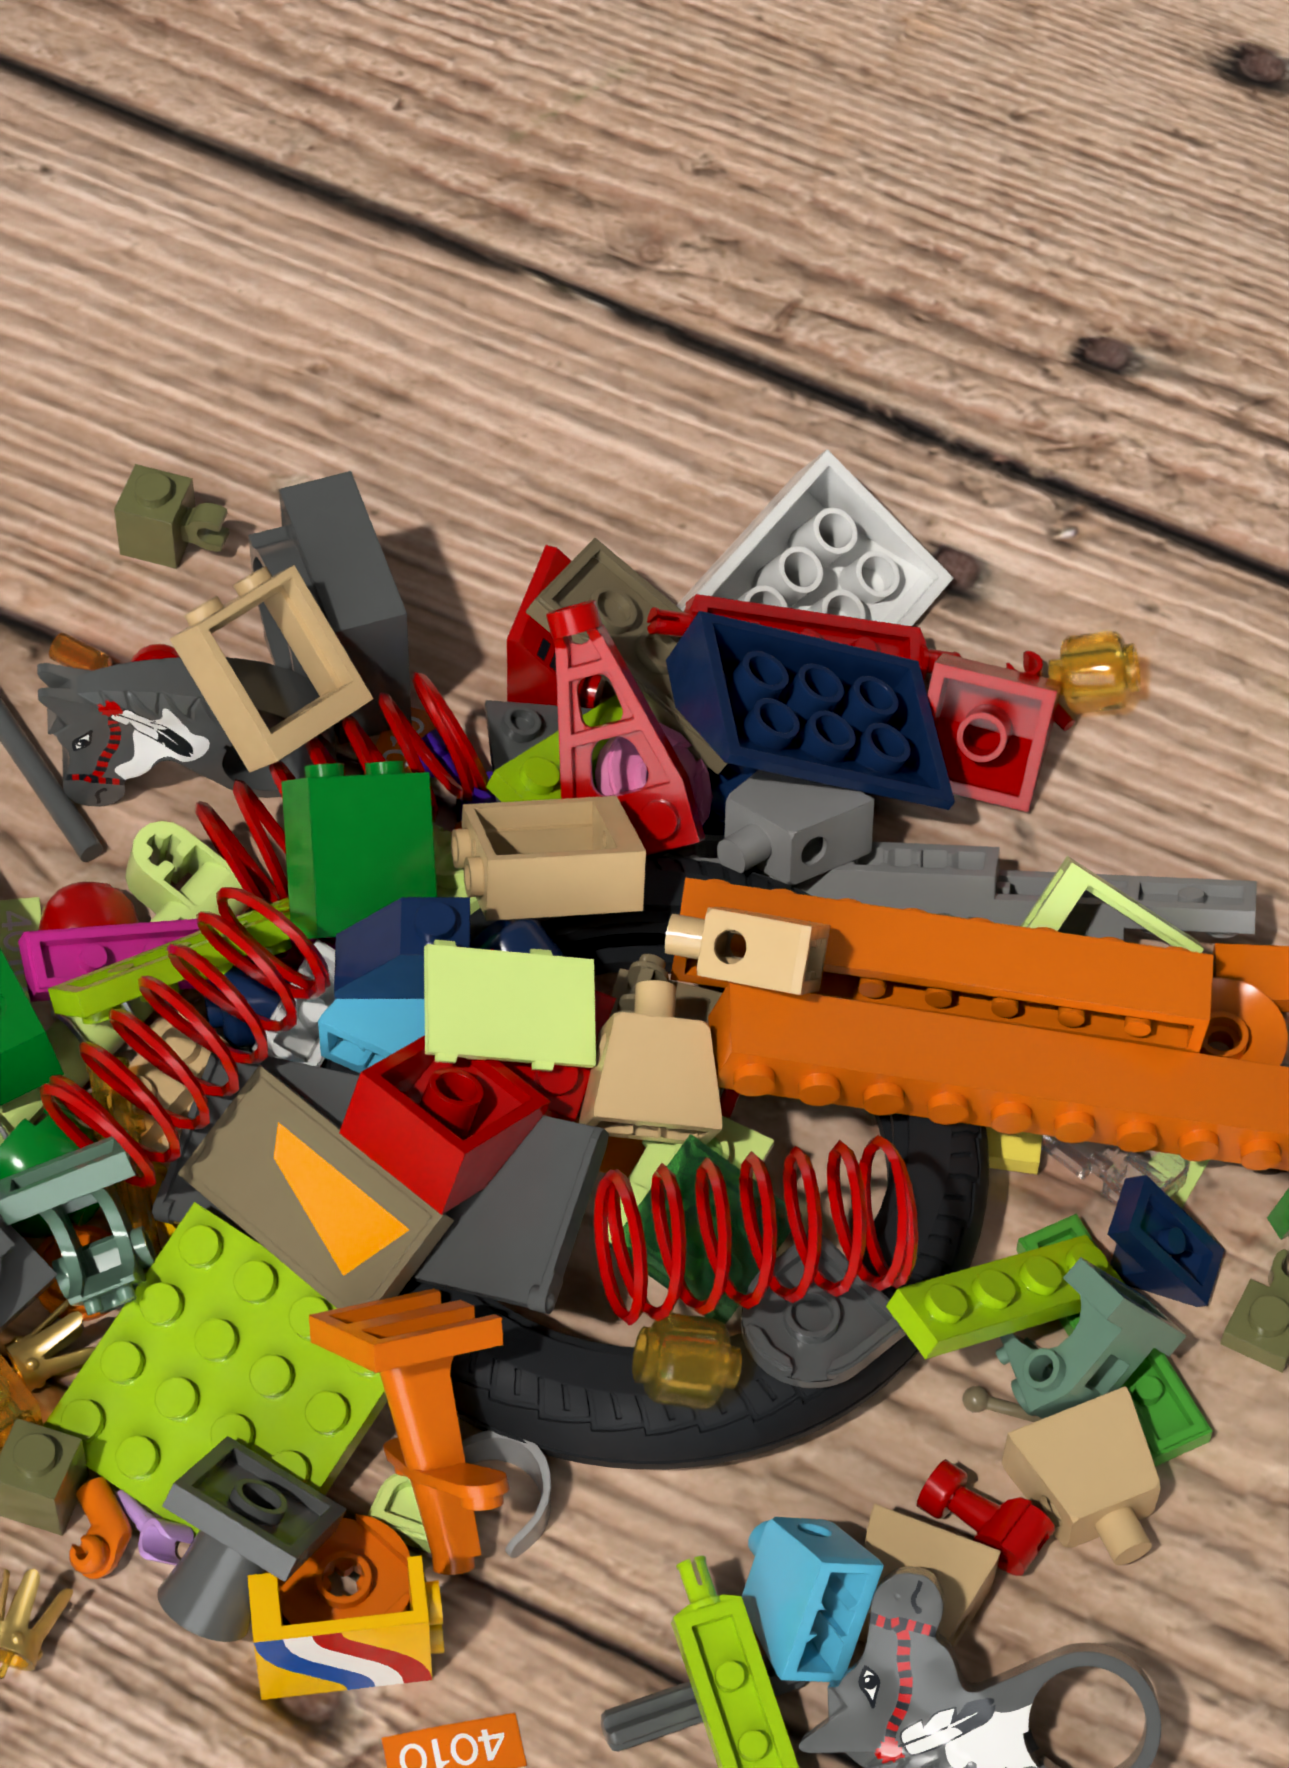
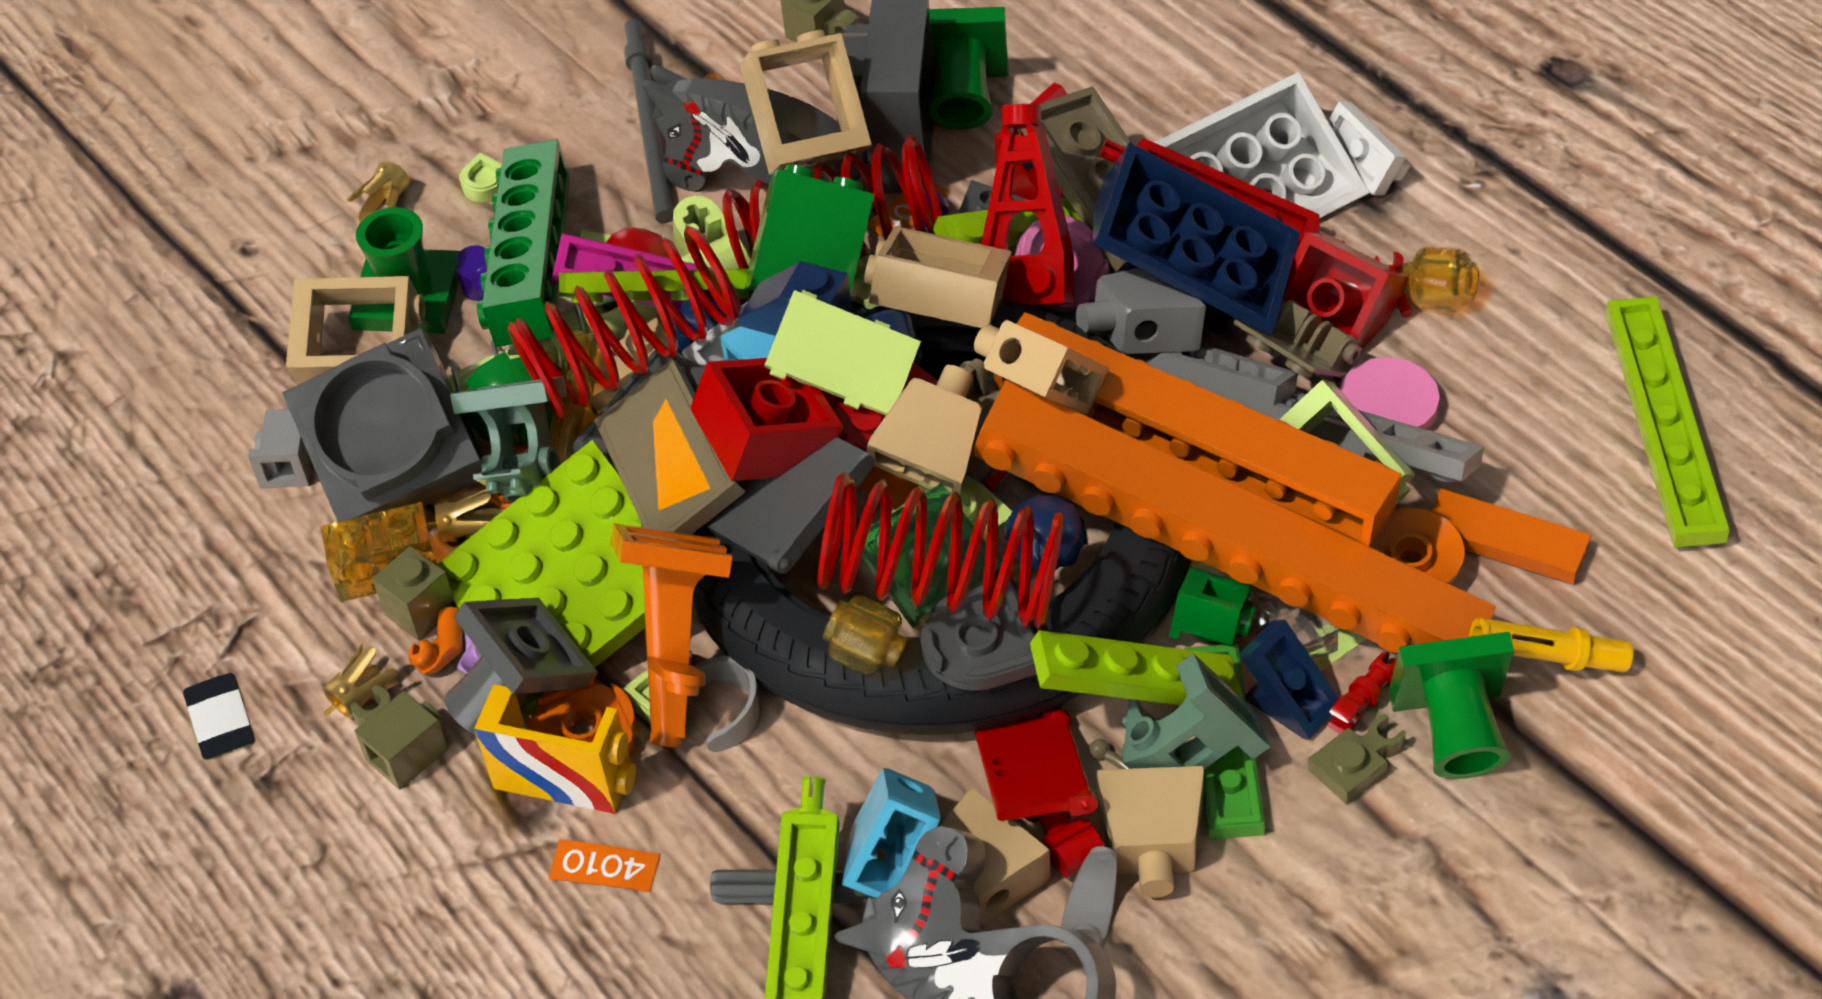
camera: 30 degrees right, 5 degrees down
none -> olive brick [350,685,448,790]
none -> green plant [928,7,1009,130]
none -> red door [974,709,1098,821]
none -> dark blue hair [1004,494,1088,572]
none -> light grey helmet [1061,846,1118,948]
none -> green brick [1169,567,1256,646]
none -> dark tan hinge [1233,299,1362,381]
none -> red piece [1327,652,1396,734]
none -> white plate [1328,101,1412,195]
none -> bright pink tile [1339,357,1440,430]

